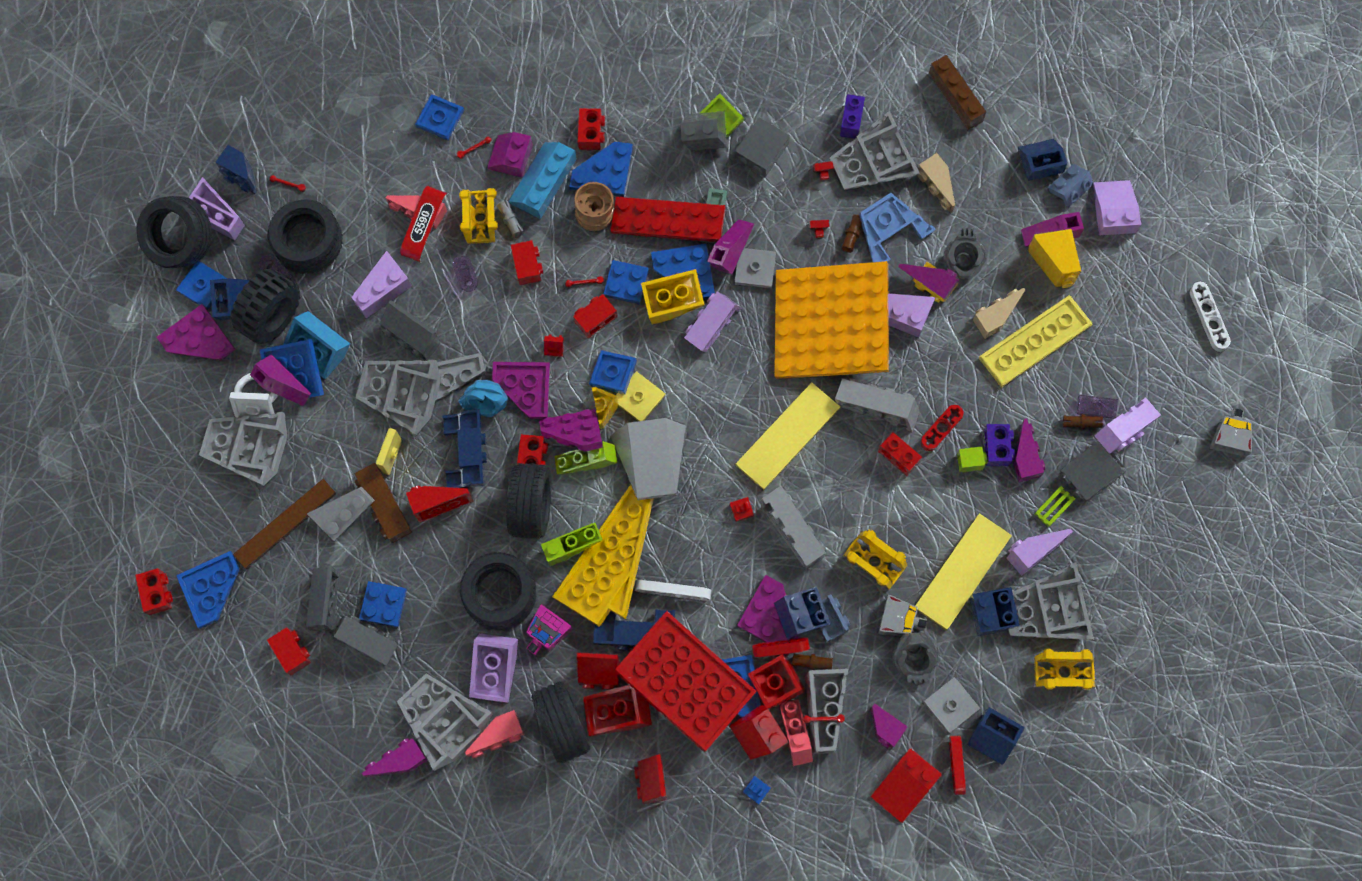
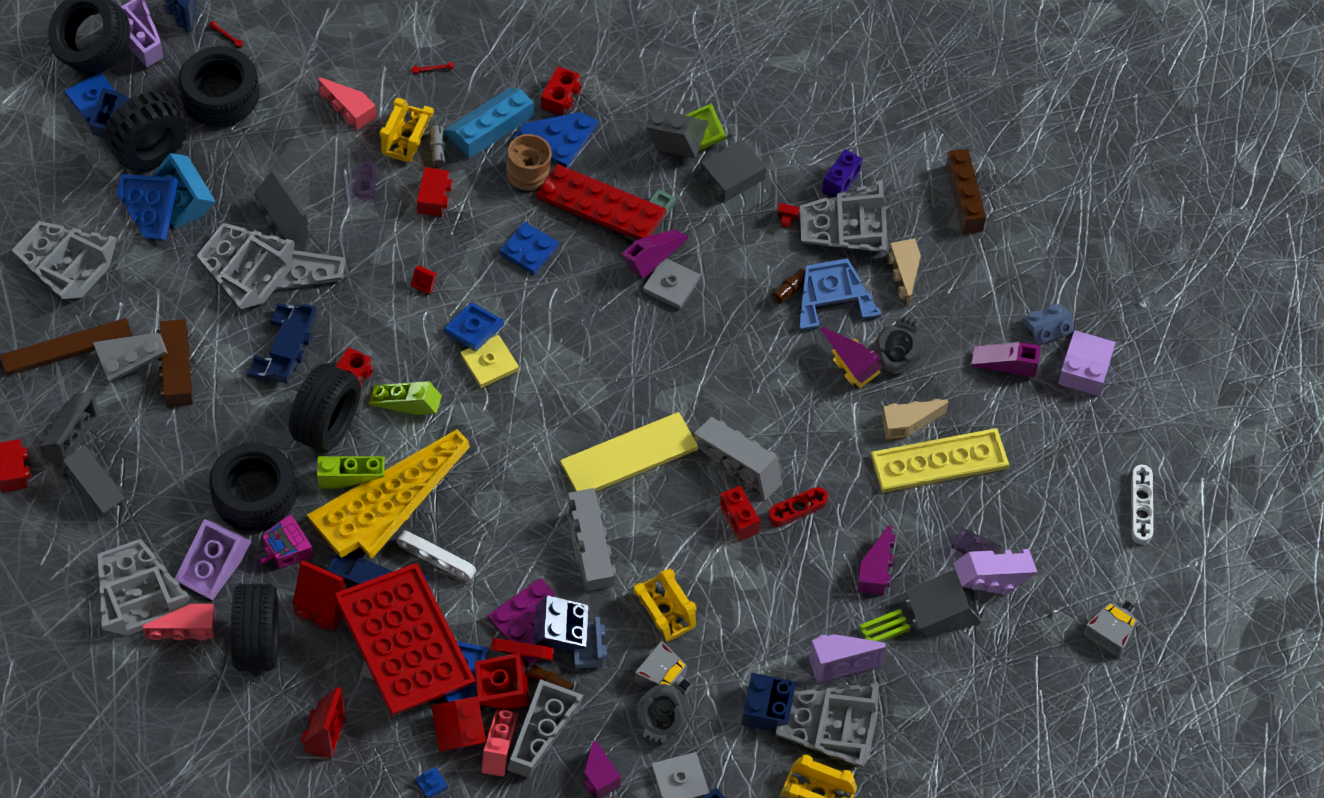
camera: 15 degrees right, 15 degrees down
magenta plate [157,304,236,361] -> none
white tile [229,373,278,418] -> none
magenta slope [250,354,311,406] -> none
lavender wedge [352,251,412,318] -> none
blue plate [359,581,407,627] -> none
magenta slope [362,738,428,777] -> none
light yellow plate [376,428,402,475] -> none
red sticker [400,186,448,263] -> none
red slope [406,486,474,523] -> none
blue plate [415,94,464,140] -> none
dark azure helmet [458,380,508,417] -> none
magenta slope [487,132,533,178] -> none
magenta plate [492,362,550,419] -> none
magenta plate [539,409,603,451] -> none
red hinge [565,276,604,287] -> none
red brick [573,294,618,339] -> none
red slope [583,685,652,736] -> none
yellow slope [592,387,619,429] -> none
light grey wedge [610,418,686,500] -> none
yellow slope [641,269,704,325] -> none
blue plate [651,244,715,300] -> none
lavender wedge [684,292,742,352] -> none
red tile [730,497,754,522] -> none
light orange plate [775,261,889,379] -> none
red hinge [803,714,845,723] -> none
red tile [809,220,829,238] -> none
lavender wedge [888,294,935,337] -> none
light yellow tile [915,513,1012,631] -> none
lime brick [957,447,987,473] -> none
dark purple brick [984,424,1015,466] -> none
dark blue slope [1018,139,1068,181] -> none
yellow slope [1028,229,1081,288] -> none
reddish brown pin [1063,414,1103,429] -> none

